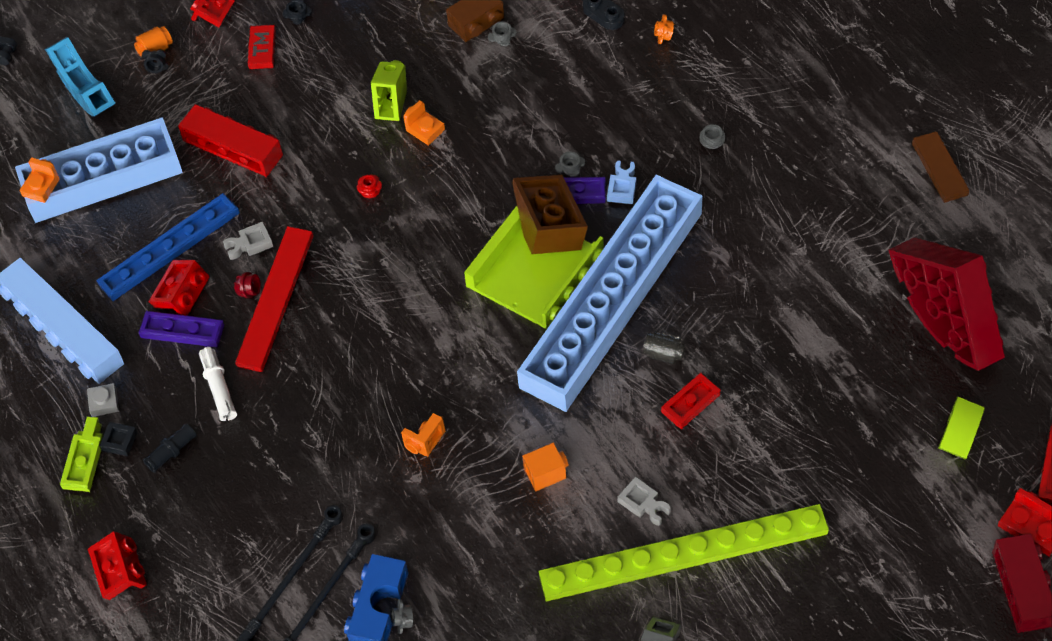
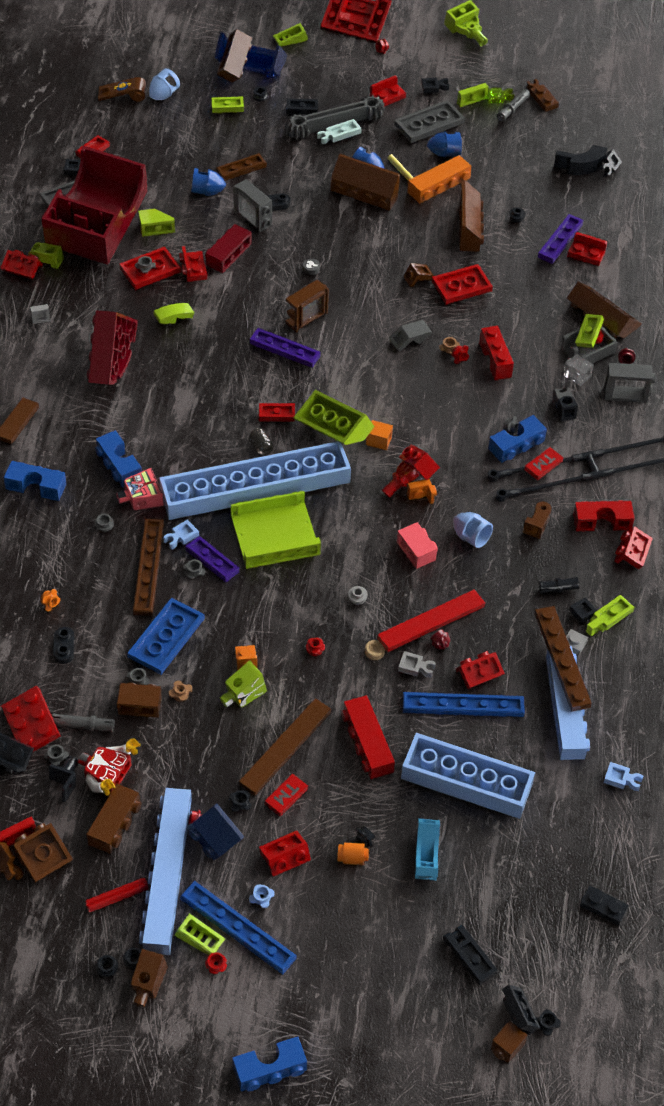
camera: 145 degrees left, 5 degrees down
orange bracket [20,158,60,203] -> none
dark purple tile [139,311,224,348] -> none
white axle [199,347,237,421] -> none
reddish brown slope [512,175,588,254] -> none
lime plate [539,504,829,602] -> none
light grey plate [618,477,671,526] -> none
none -> blue arch [4,461,66,501]
none -> blue arch [95,430,142,488]
none -> coral torso [116,468,164,510]
none -> blue plate [127,598,205,675]
none -> reddish brown tile [133,519,164,616]
none -> medium nougat plate [169,681,192,702]
none -> reddish brown tile [239,698,331,796]
none -> dark purple plate [250,328,321,368]
none -> reddish brown window [285,279,329,333]
none -> lime slope [293,390,375,445]
none -> light grey plate [348,586,368,605]
none -> tan tile [365,640,385,660]
none -> red brick [382,444,440,498]
none -> coral brick [397,522,438,569]
none -> light blue helmet [453,512,493,548]
none -> reddish brown leg [523,502,552,539]
none -> red tile [524,447,564,480]
none -> reddish brown plate [535,606,592,712]
none -> red arch [573,500,635,531]

